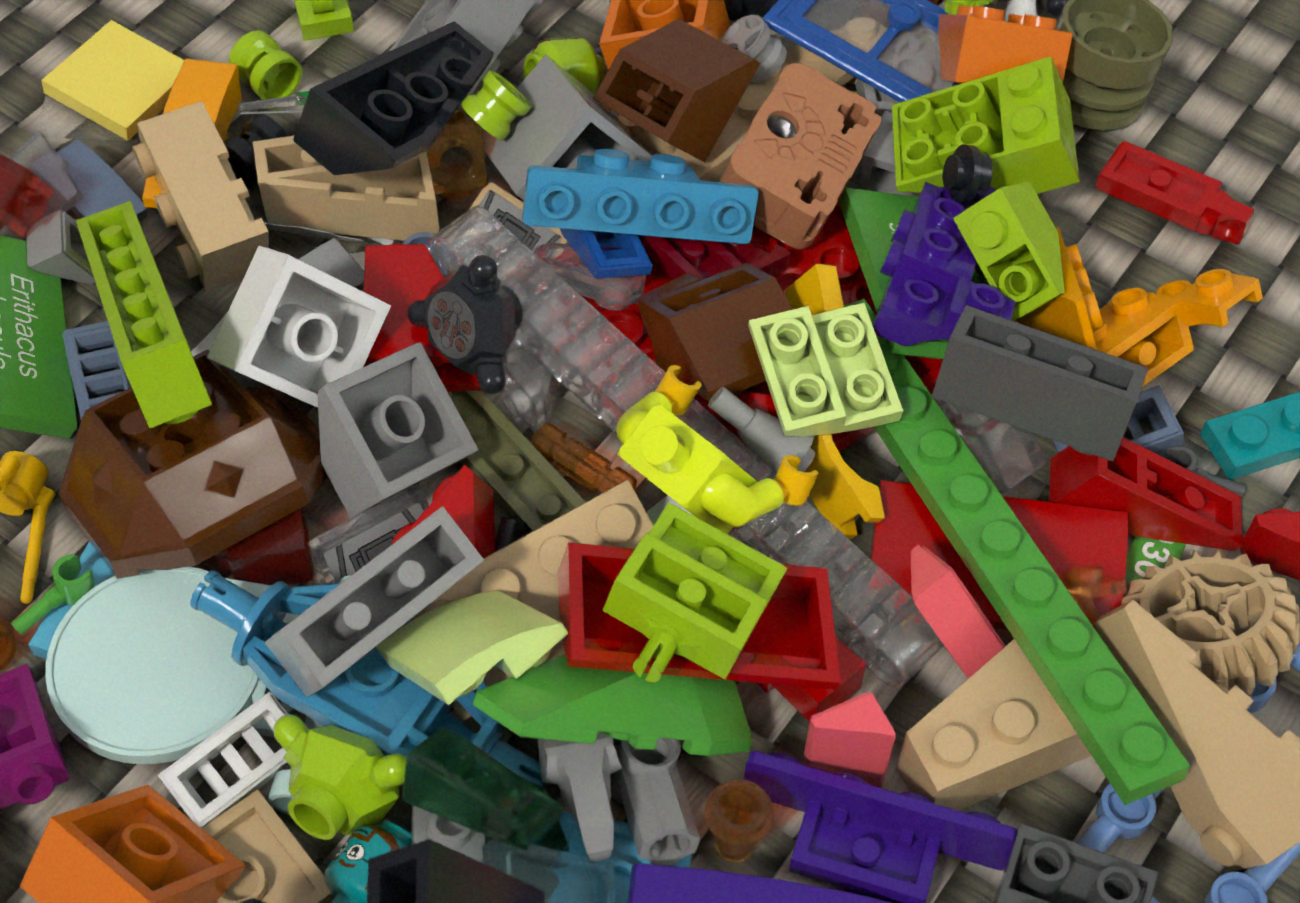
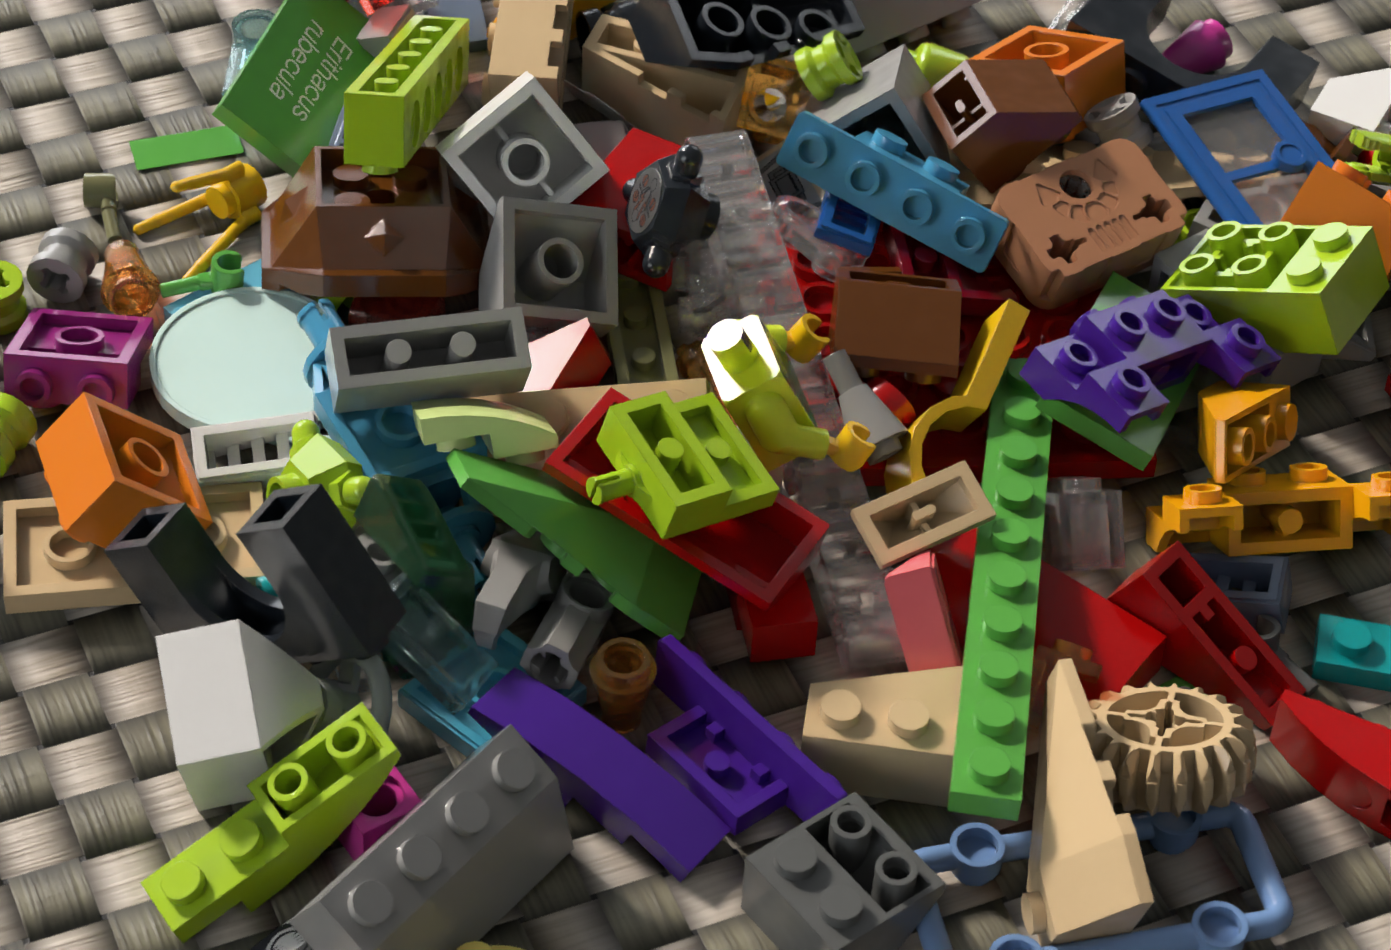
camera: 30 degrees right, 10 degrees down
yellowish green slope [748,303,903,436] -> none
coral slope [802,692,896,788] -> none
dark grey brick [932,305,1148,461] -> none
black plate [942,144,993,203] -> none
lime slope [953,181,1065,322] -> none
none -> tan slope [850,460,997,570]

